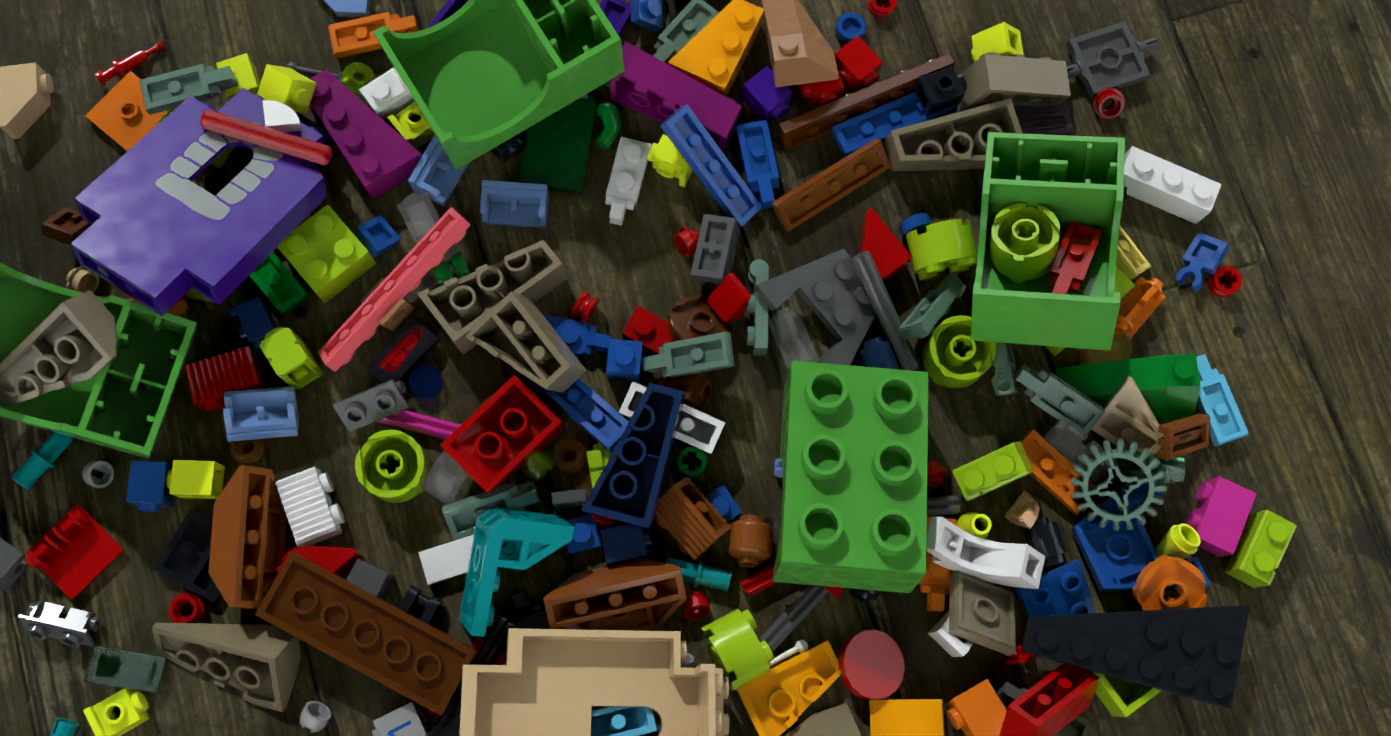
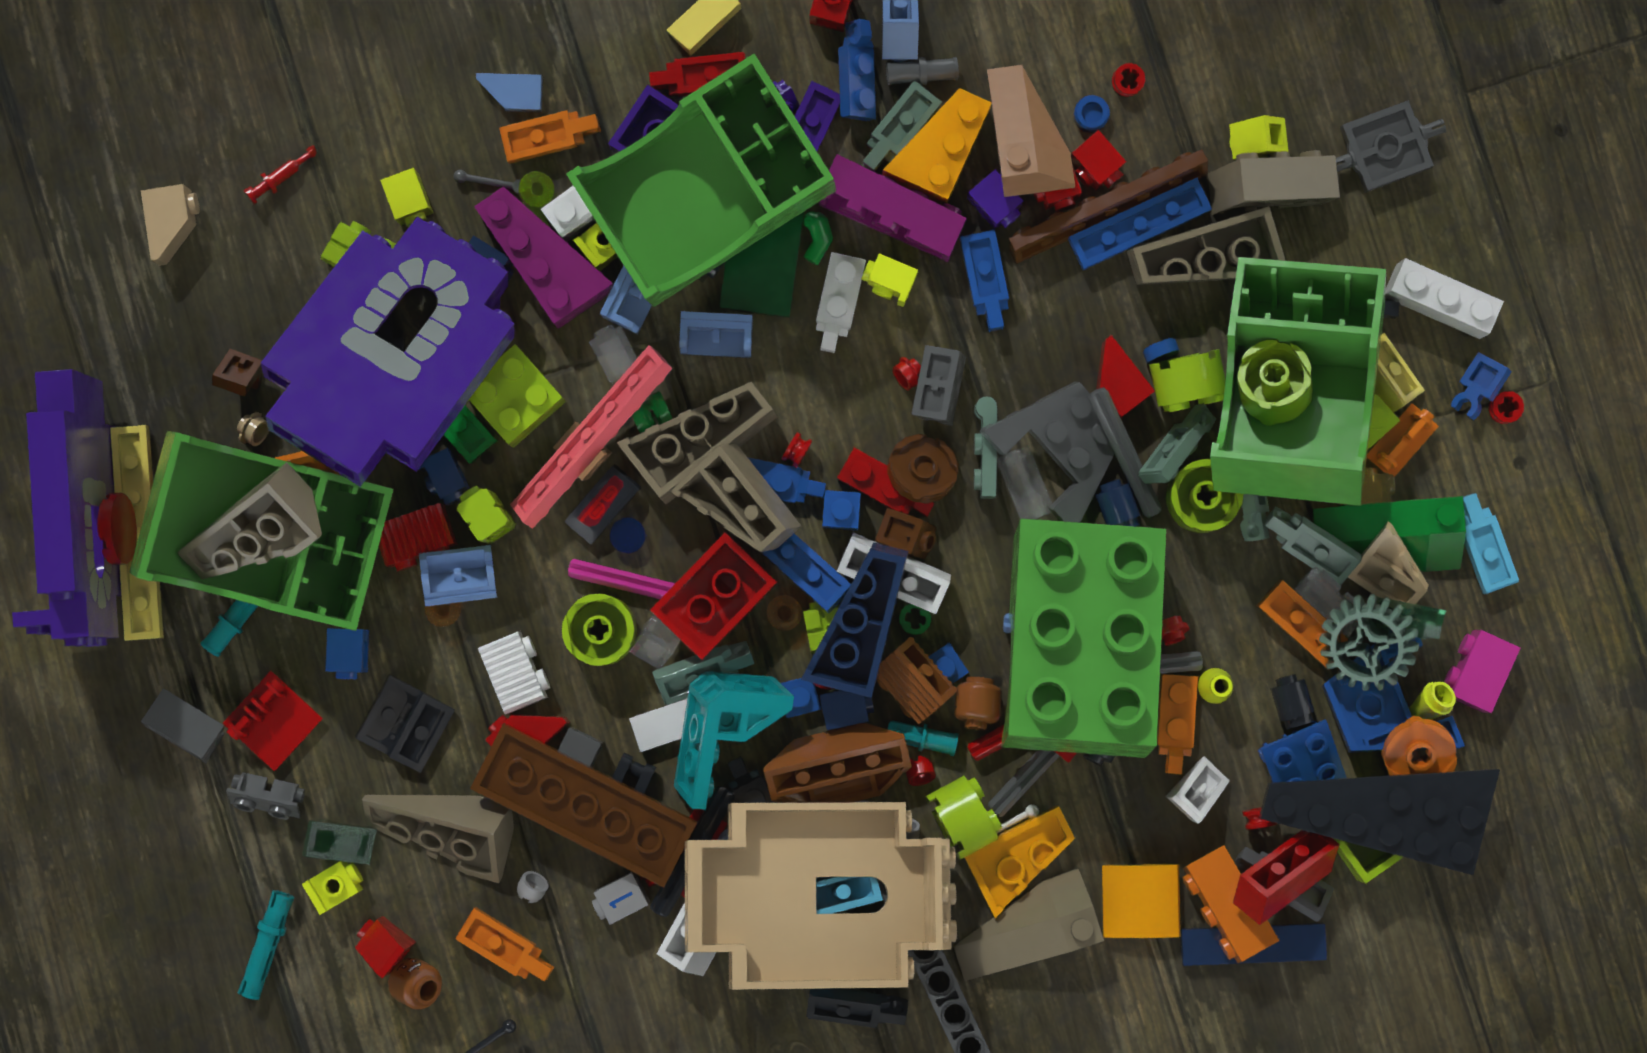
camera: 10 degrees right, 10 degrees up
light grey hinge [82,460,114,488] -> none
orange plate [85,71,167,151] -> none
sand green hinge [140,64,238,115] -> none
neon yellow brick [167,460,225,499] -> none
red plate [169,593,205,623] -> none
red axle [200,109,332,165] -> none
dark orange wedge [209,465,287,609] -> none
neon yellow brick [257,64,317,113] -> none
white tile [262,100,301,132] -> none
dark grey hinge [332,379,409,432] -> none
blue plate [353,215,401,258] -> none
clear neon green plate [525,451,556,482] -> none
dark grey tile [551,489,587,510] -> none
sand green hinge [642,332,735,378] -> none
blue plate [660,104,762,227] -> none
red slope [707,273,751,323] -> none
dark orange tile [771,138,891,232] -> none
red tile [838,630,905,700] -> none
black brick [913,66,967,117] -> none
white arch [927,517,1045,589] -> none
dark tan plate [949,570,1016,656] -> none
lime brick [952,441,1035,501] -> none
light nougat tile [1005,491,1039,529] -> none
tile [1015,104,1075,136] -> none
red hinge [1048,221,1104,294] -> none
red plate [1093,88,1125,119] -> none
dark orange tile [1157,413,1210,460] -> none
lime brick [1225,510,1297,588] -> none

